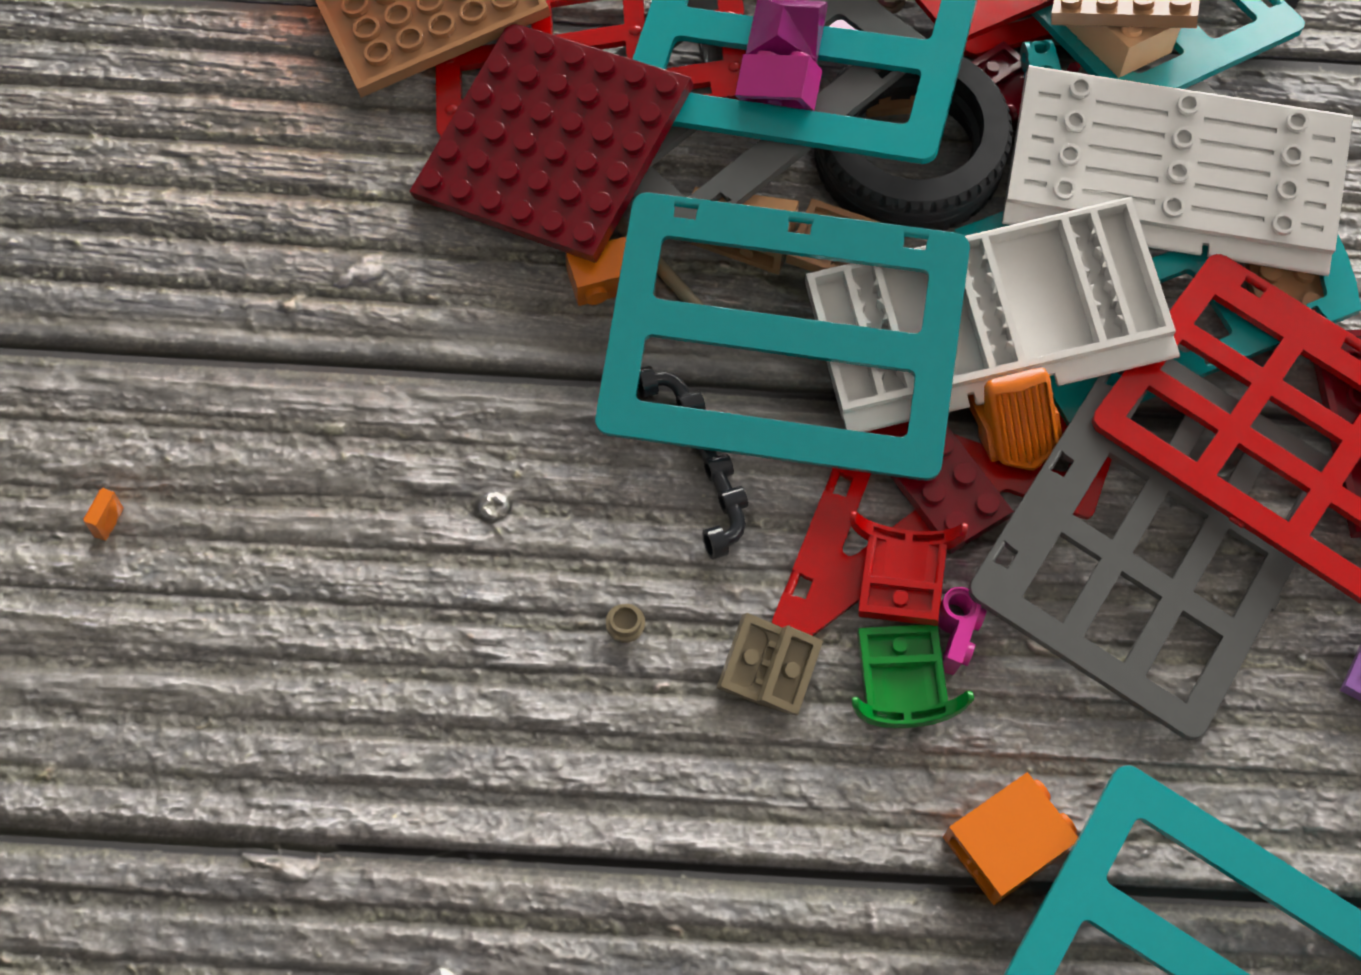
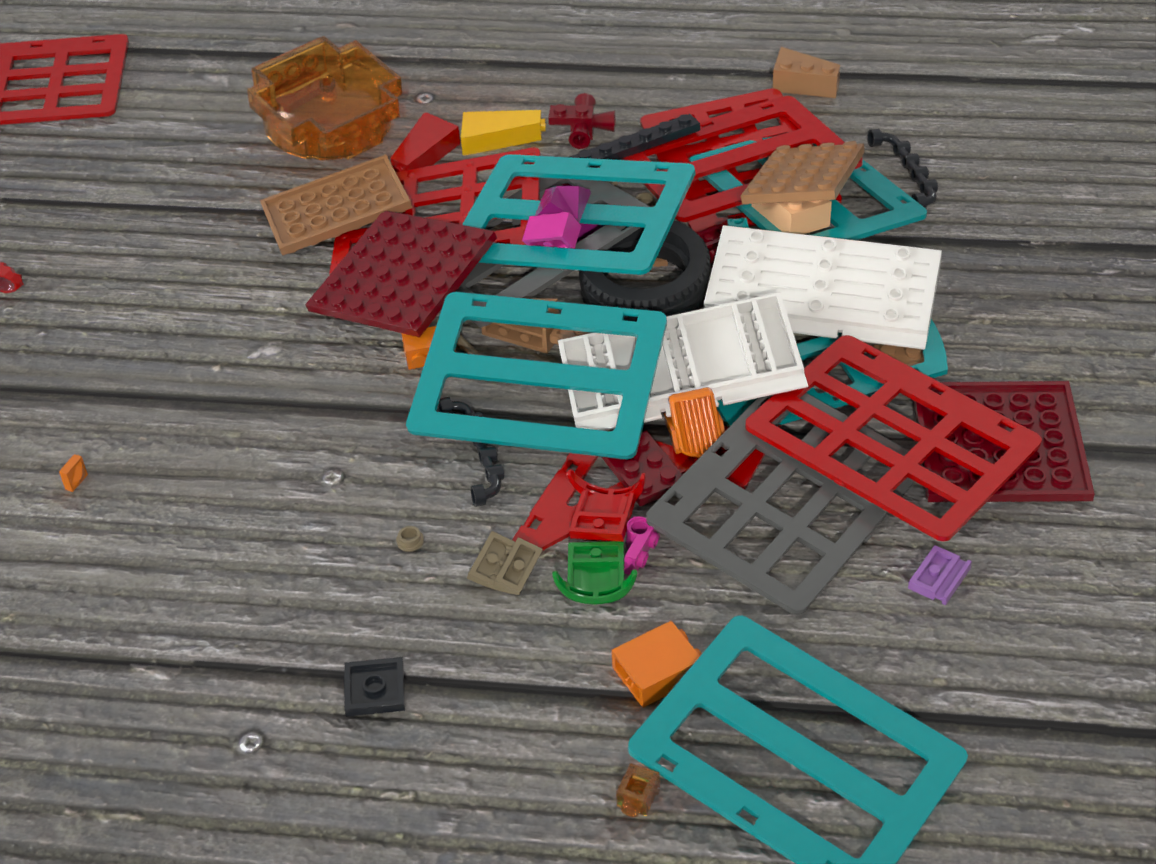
camera: 10 degrees right, 20 degrees down
none -> black plate [344,657,405,717]

